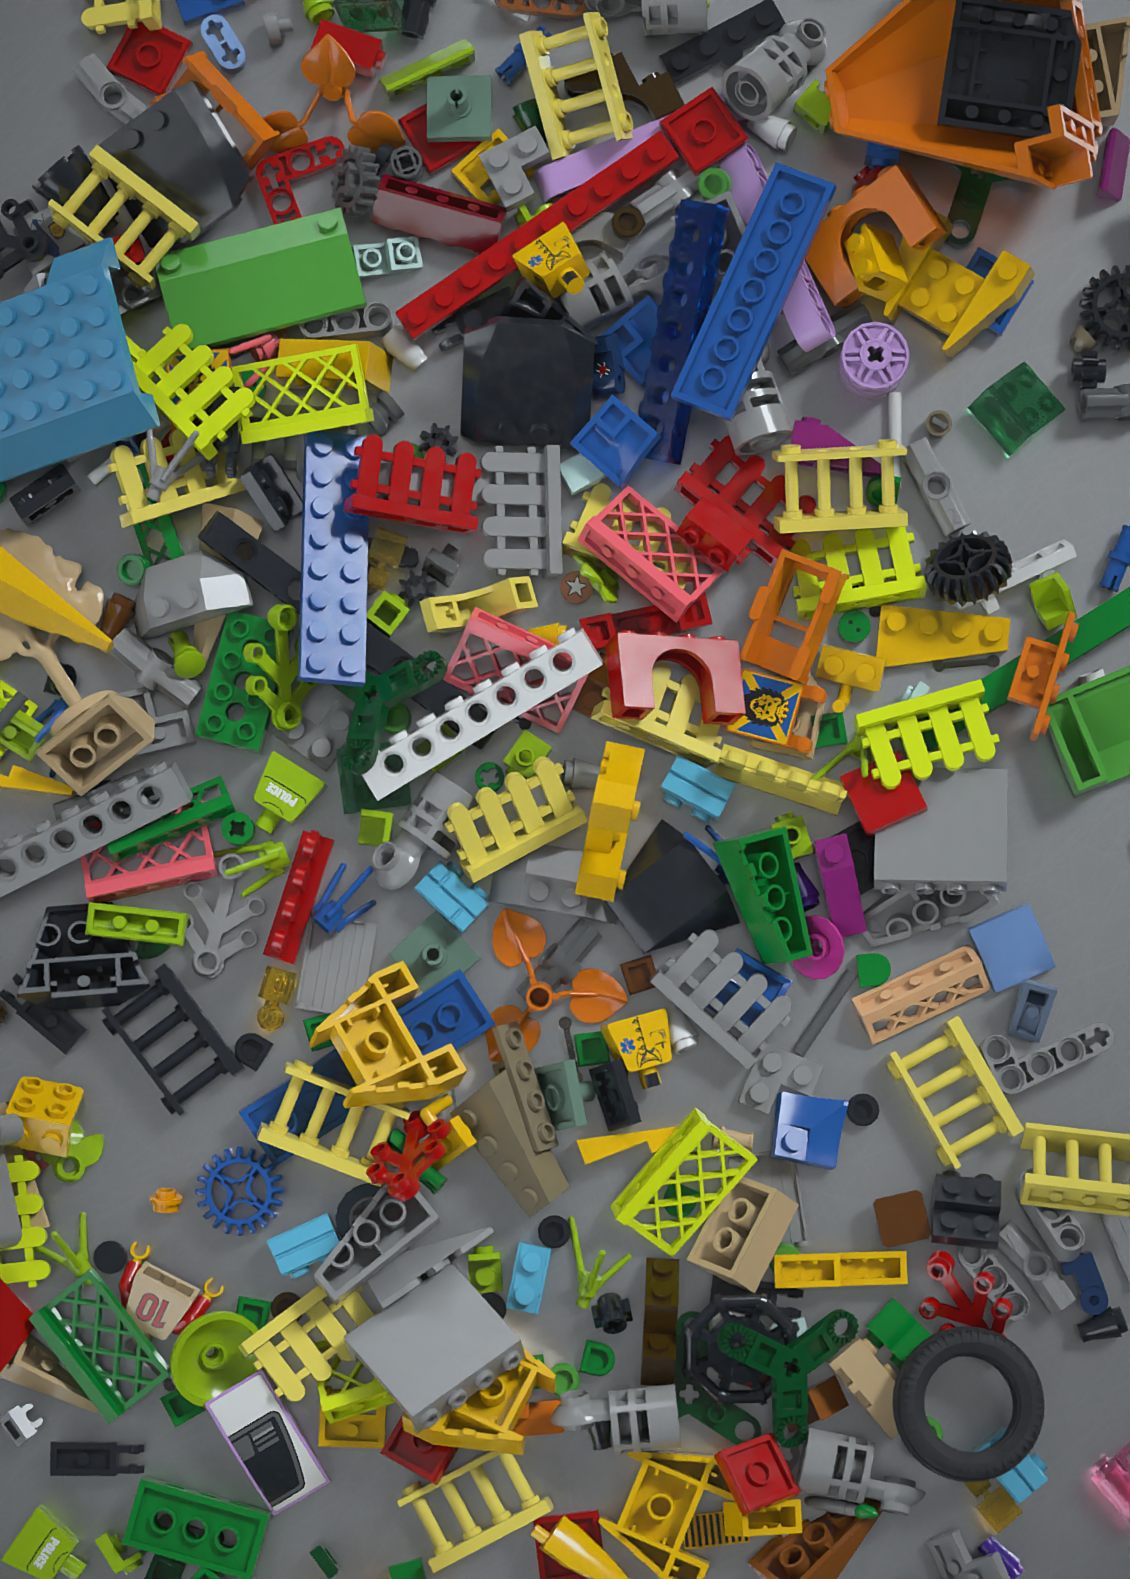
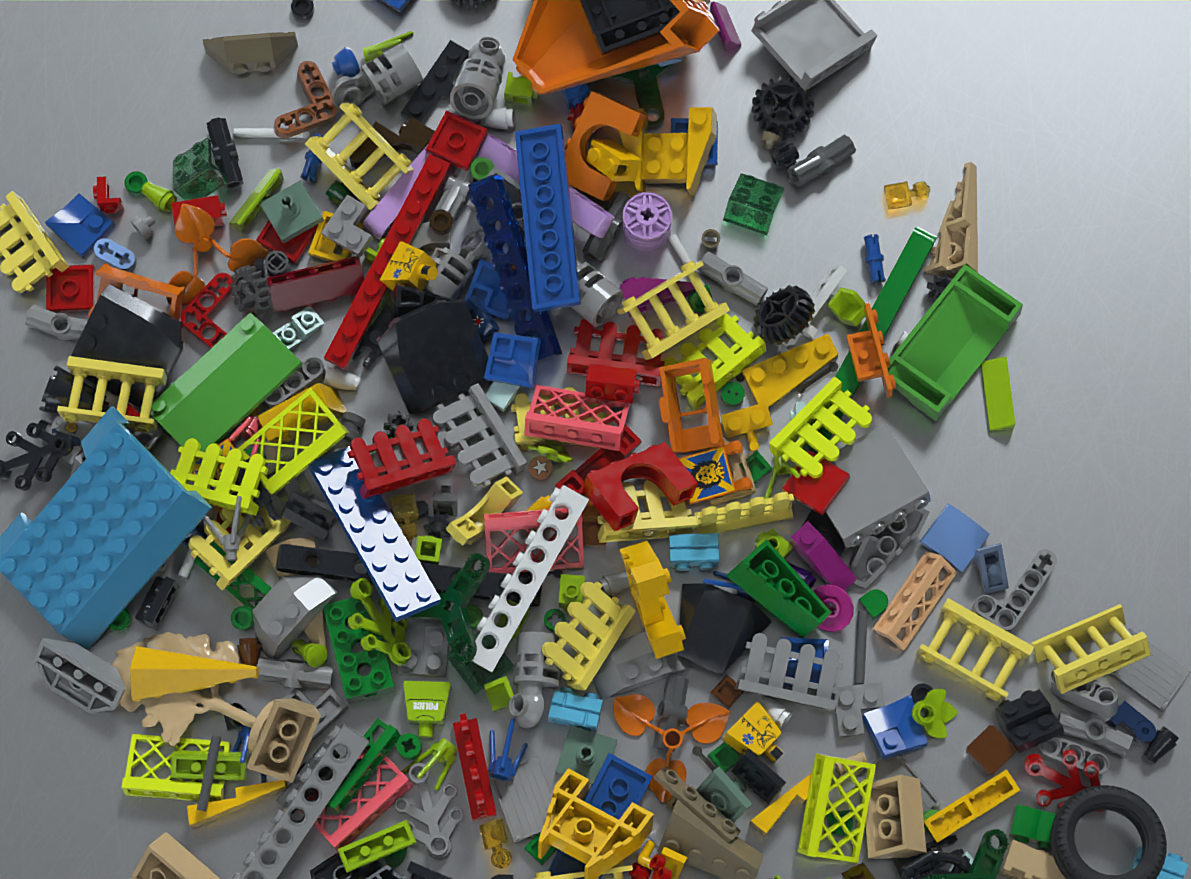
camera: 30 degrees left, 10 degrees down
none -> lime plate [912,689,958,738]

